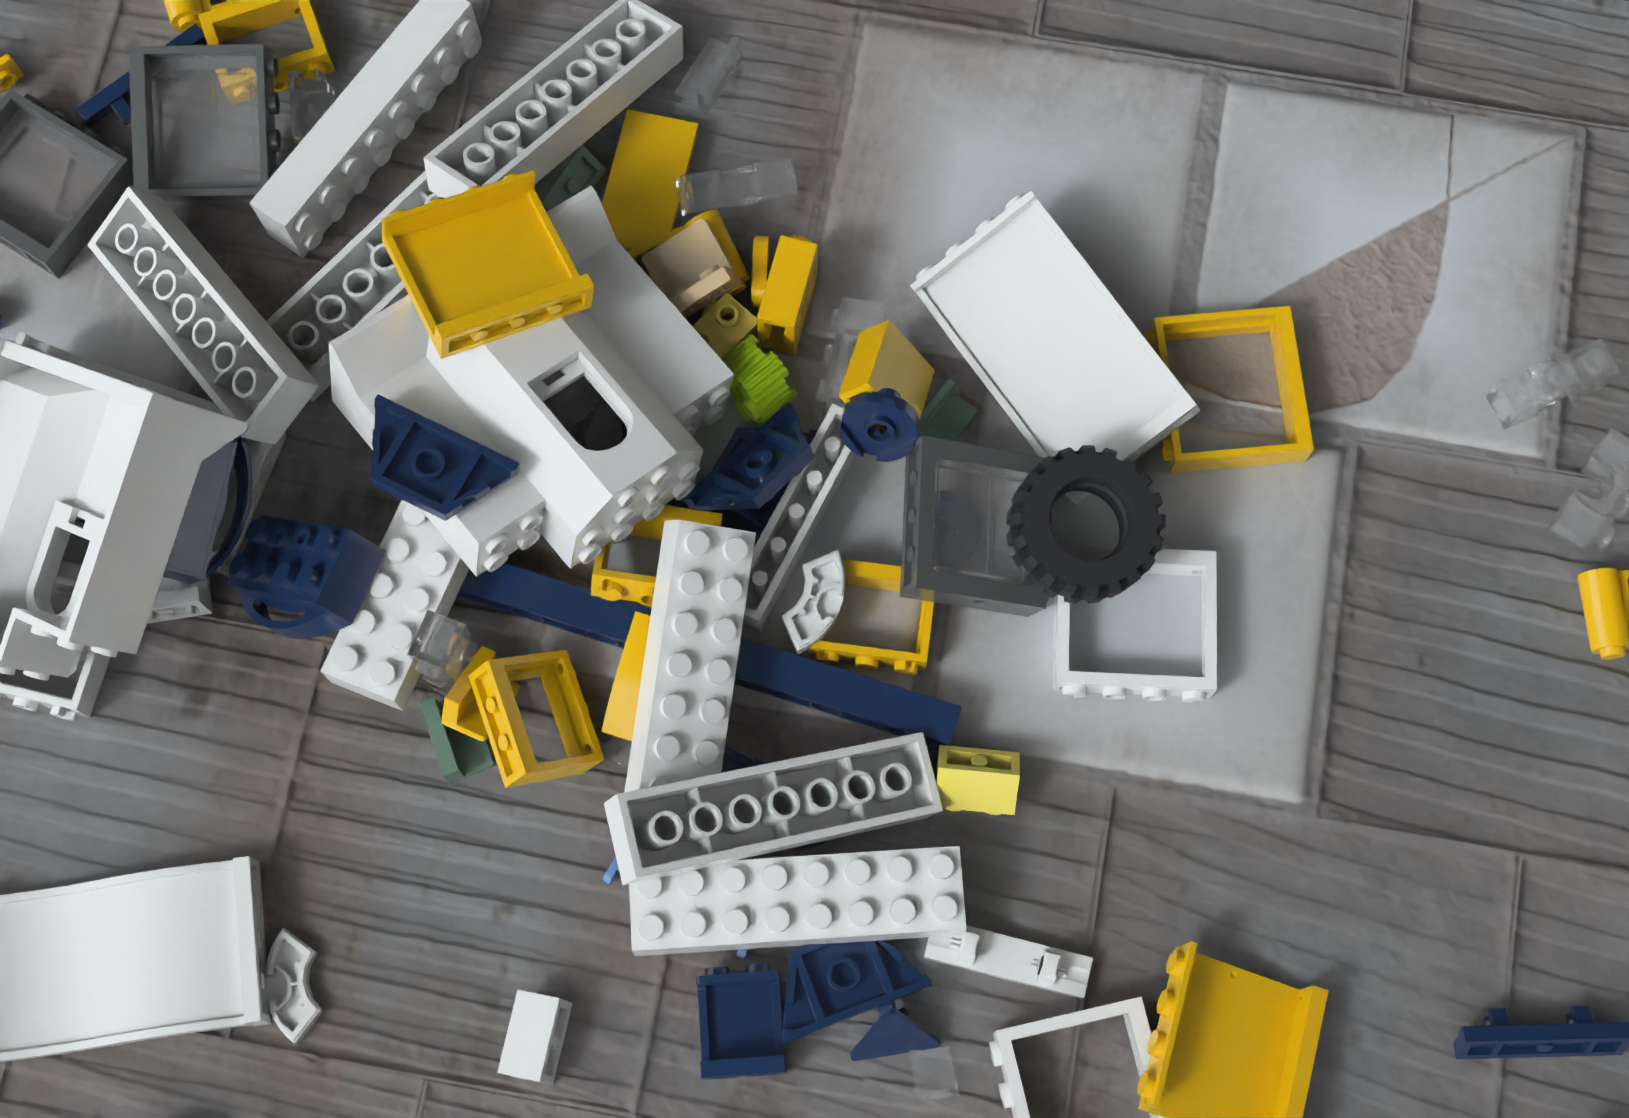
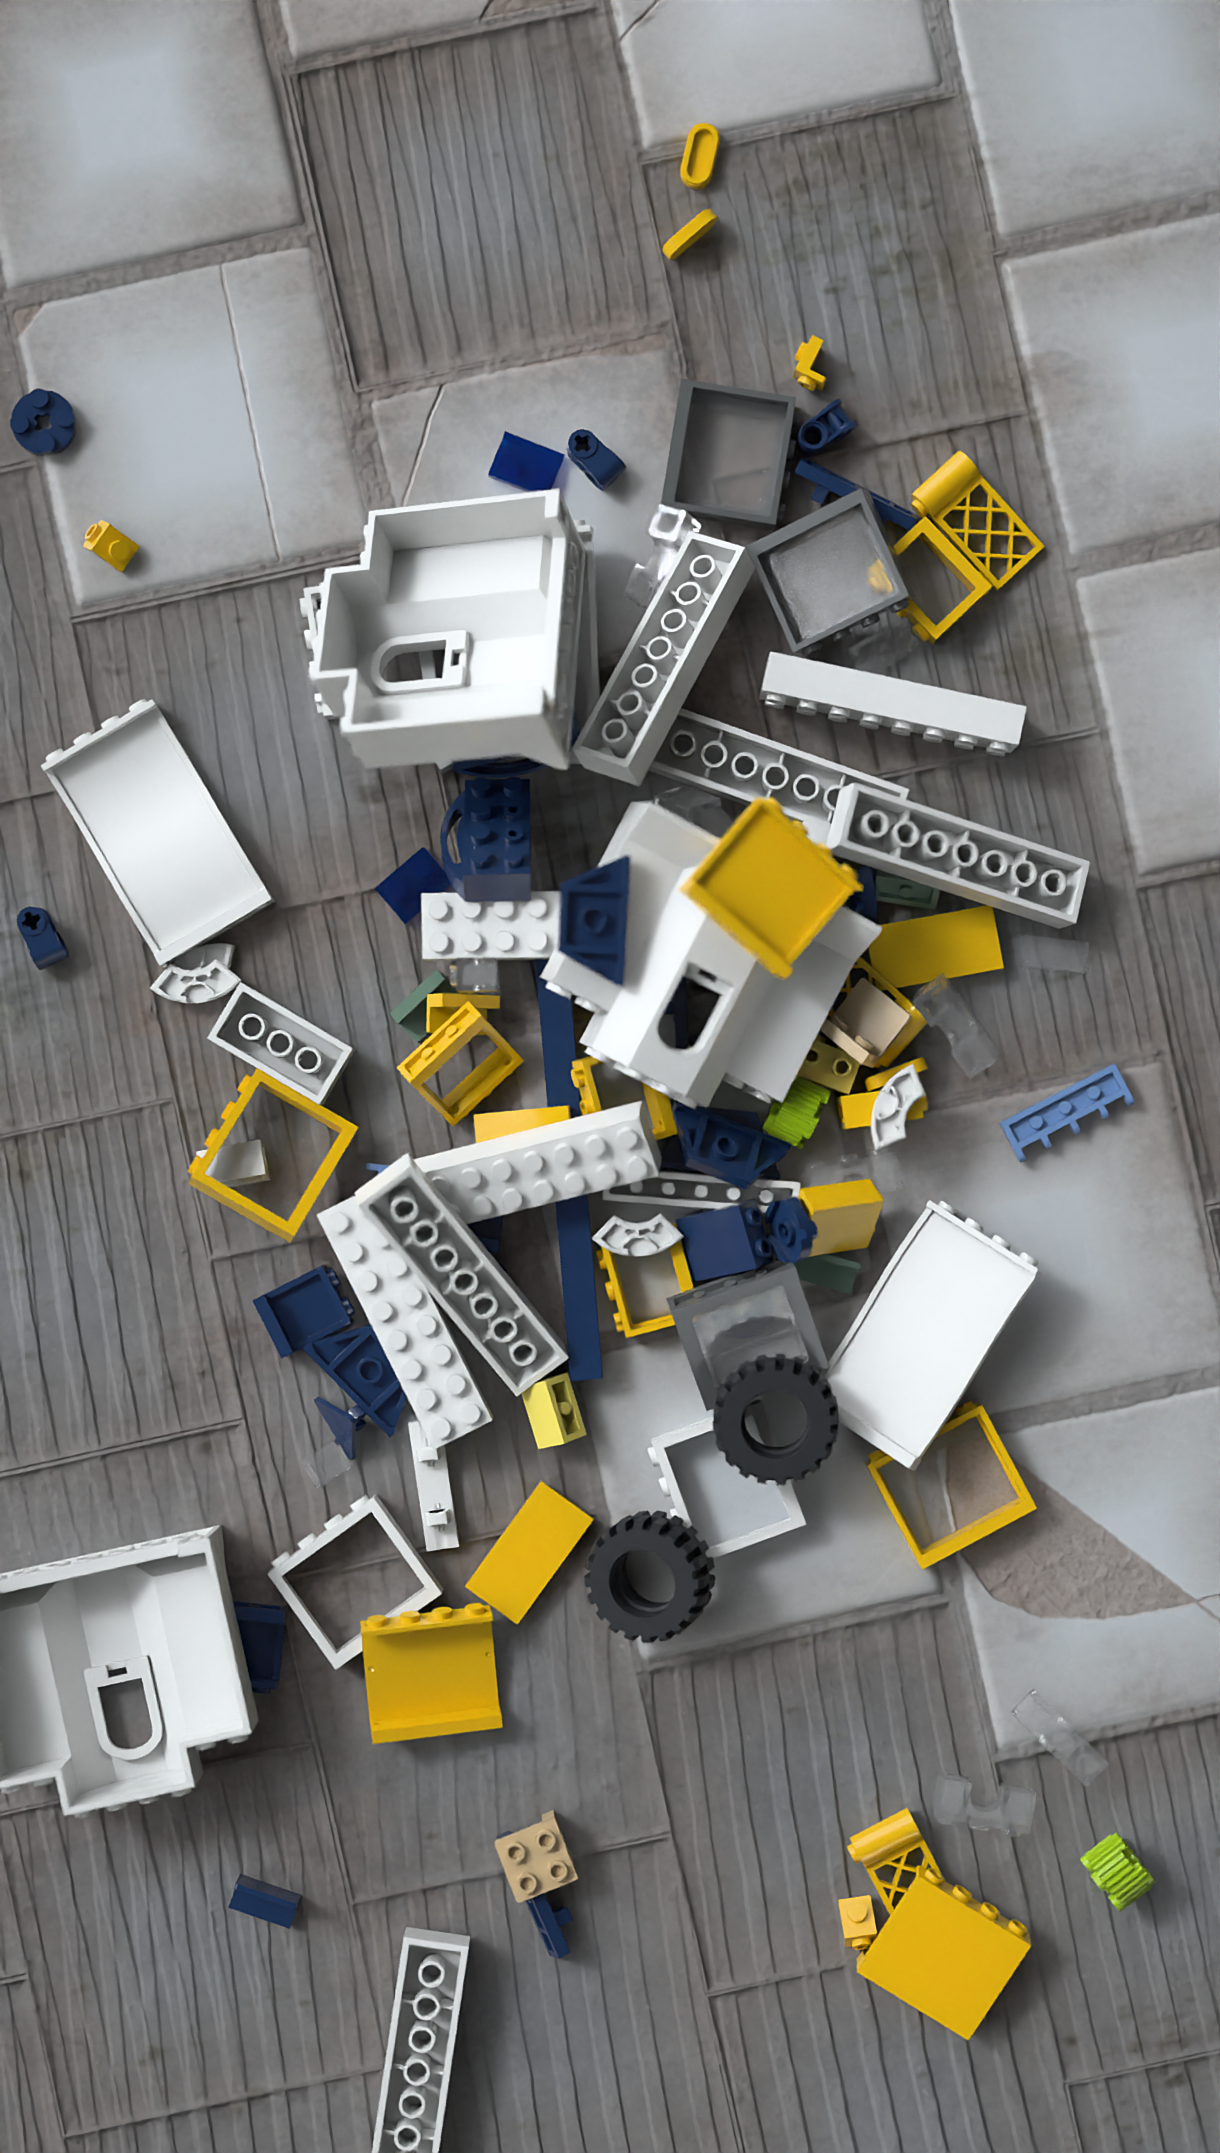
camera: 65 degrees right, 15 degrees up
none -> white tile [150,959,242,1004]
none -> yellow window [187,1068,358,1243]
none -> white brick [207,982,356,1105]
none -> clear blue plate [374,847,451,925]
none -> yellow tile [465,1480,594,1625]
none -> tan bracket [494,1810,578,1903]
none -> black tyre [584,1510,716,1643]
none -> clear arch [623,504,701,609]
none -> dark blue panel [675,1198,773,1281]
none -> dark blue piece [796,398,859,457]
none -> white tile [871,1064,925,1150]
none -> medium blue hinge [999,1063,1135,1163]

